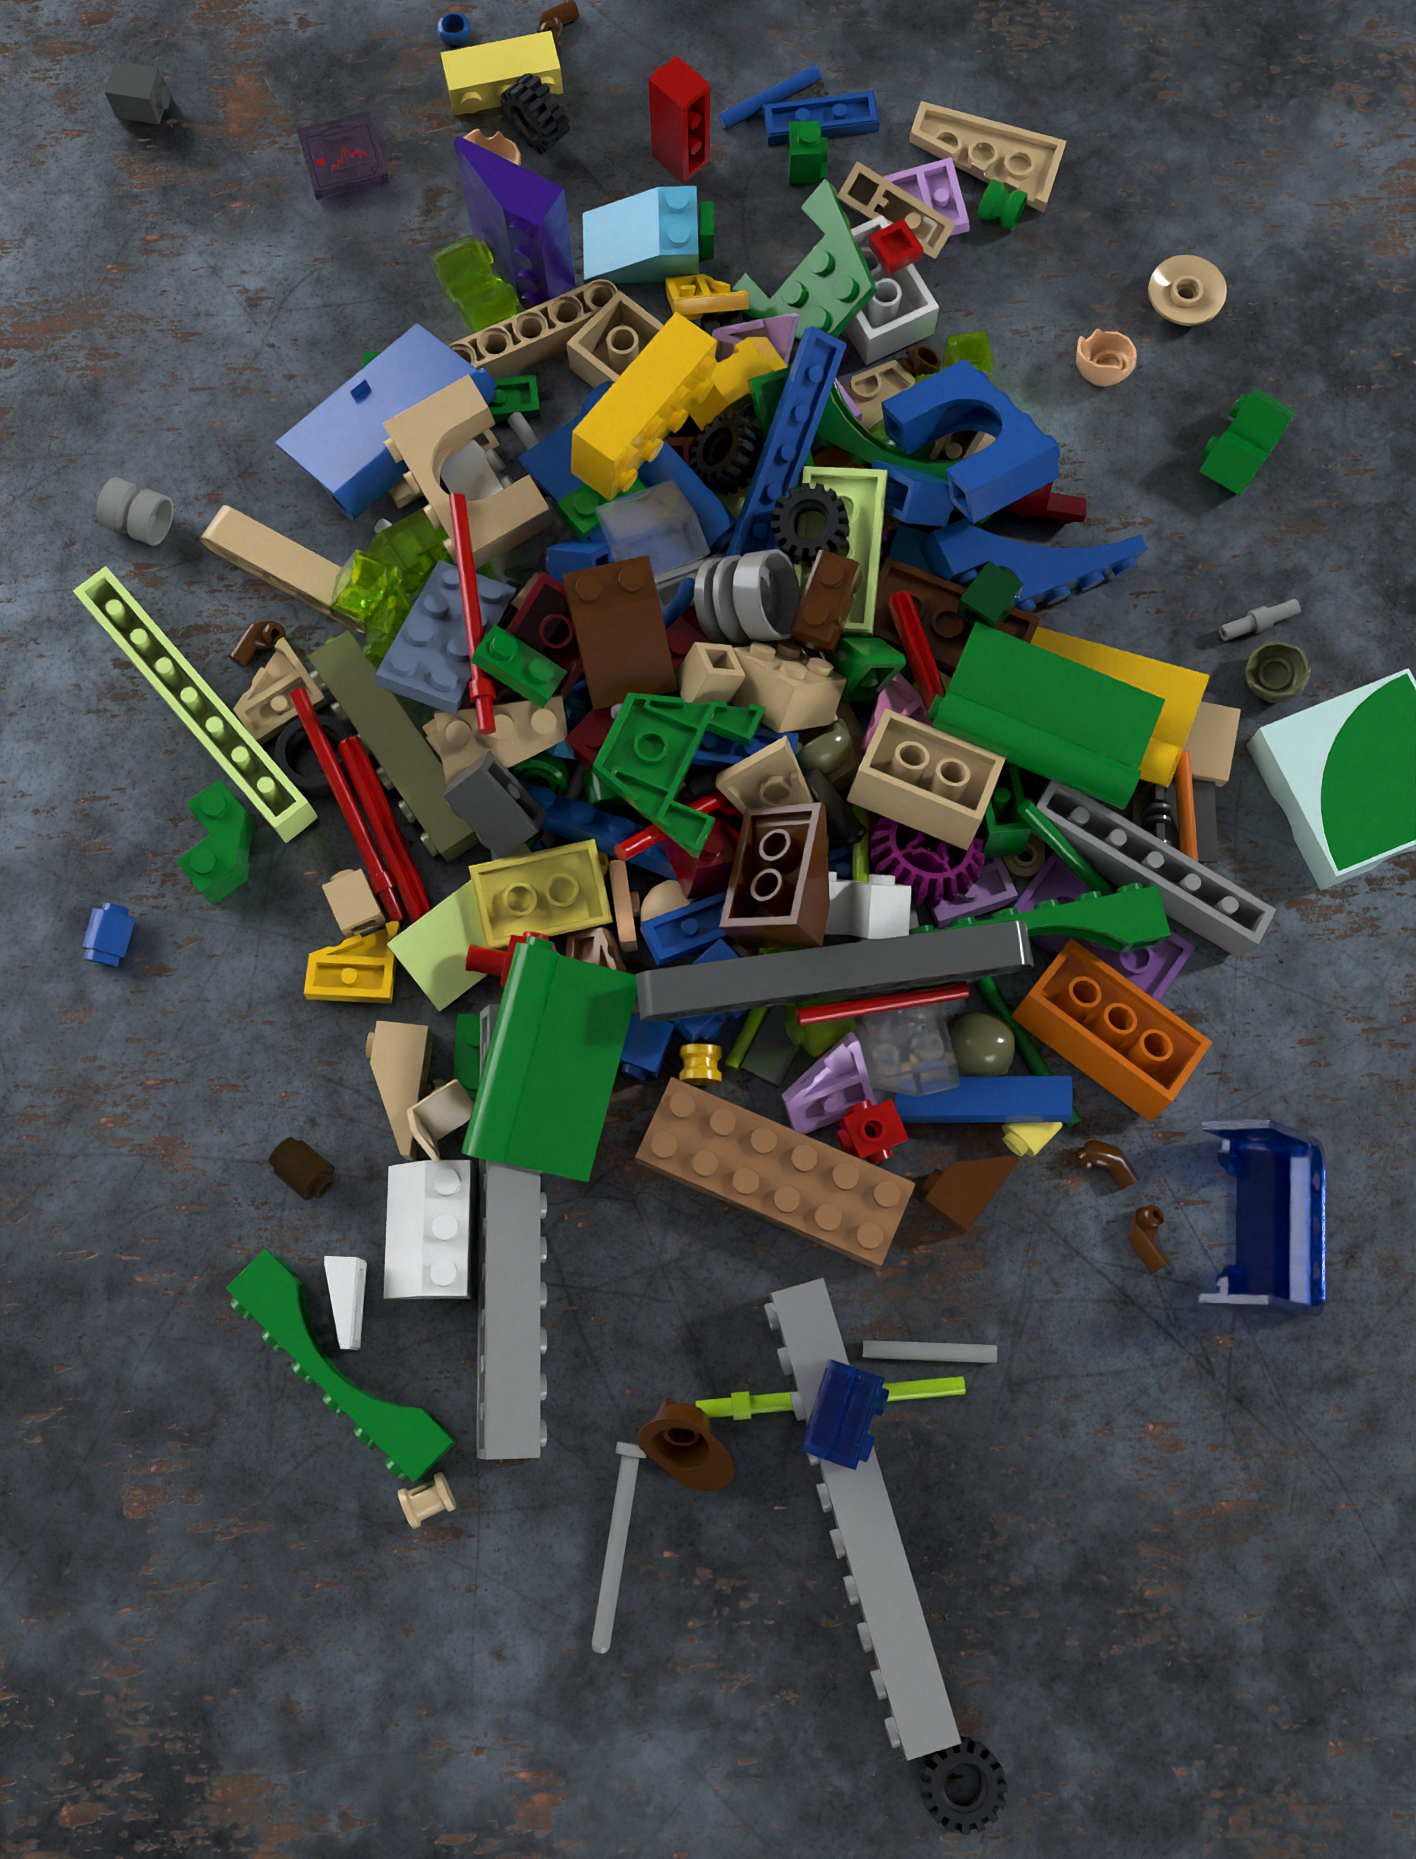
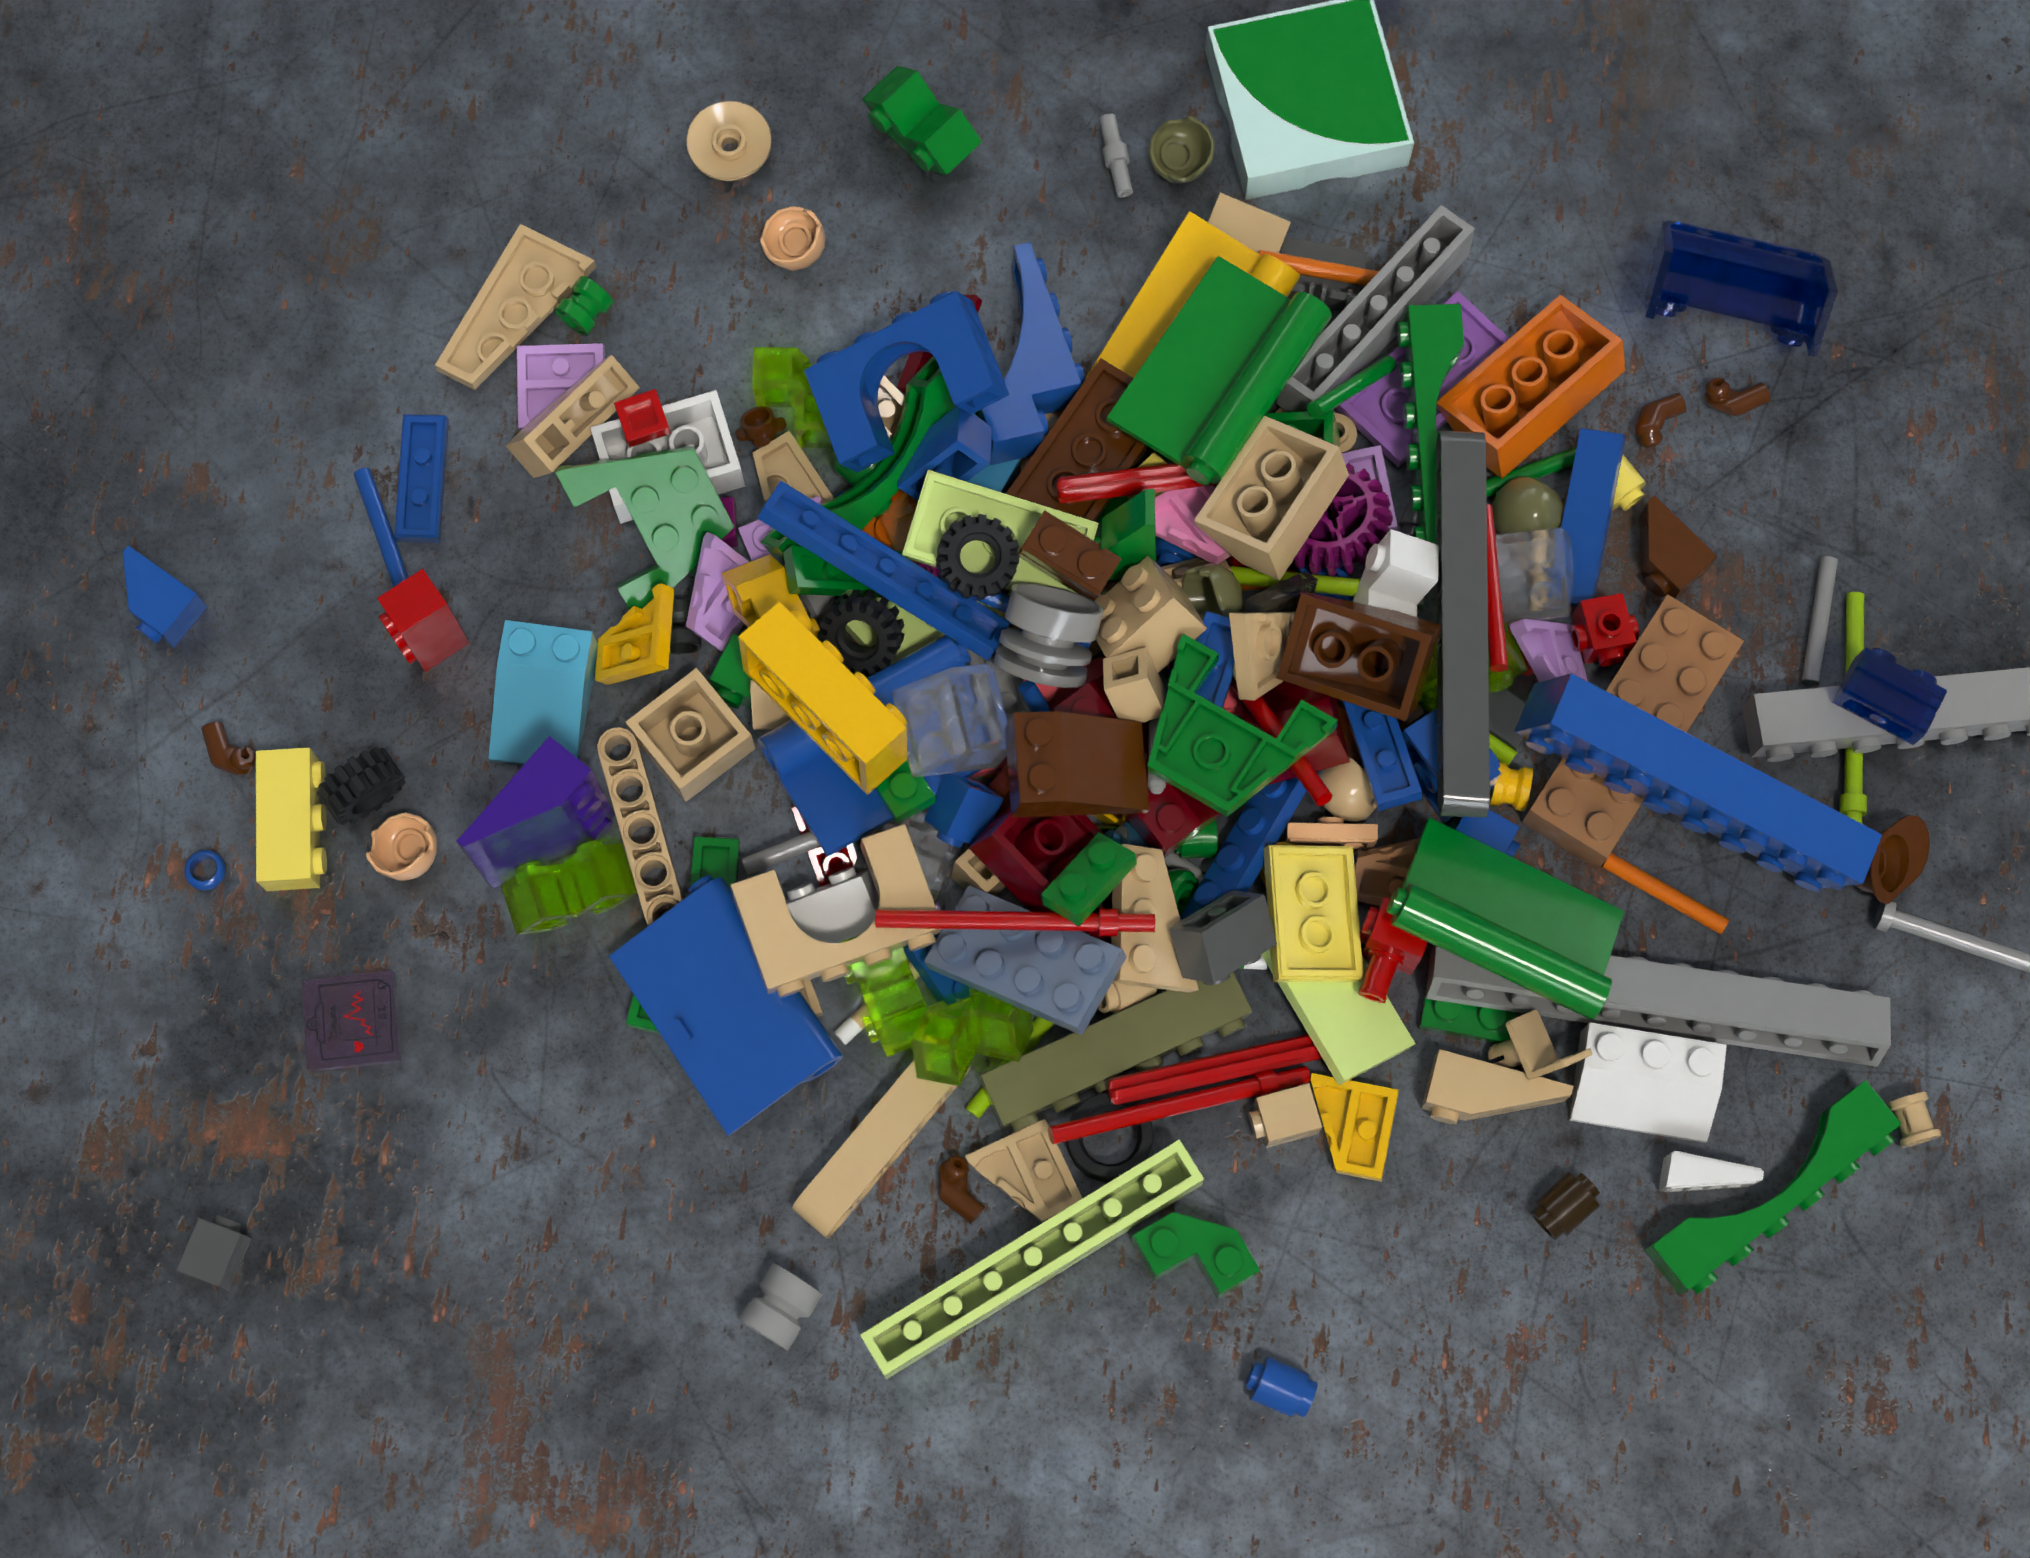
camera: 80 degrees left, 0 degrees up
green tile [698,201,714,258] -> none
green brick [787,120,828,184] -> none
dark green brick [956,561,1024,630] -> none
none -> blue brick [1514,673,1882,892]
none -> orange bar [1602,853,1730,935]

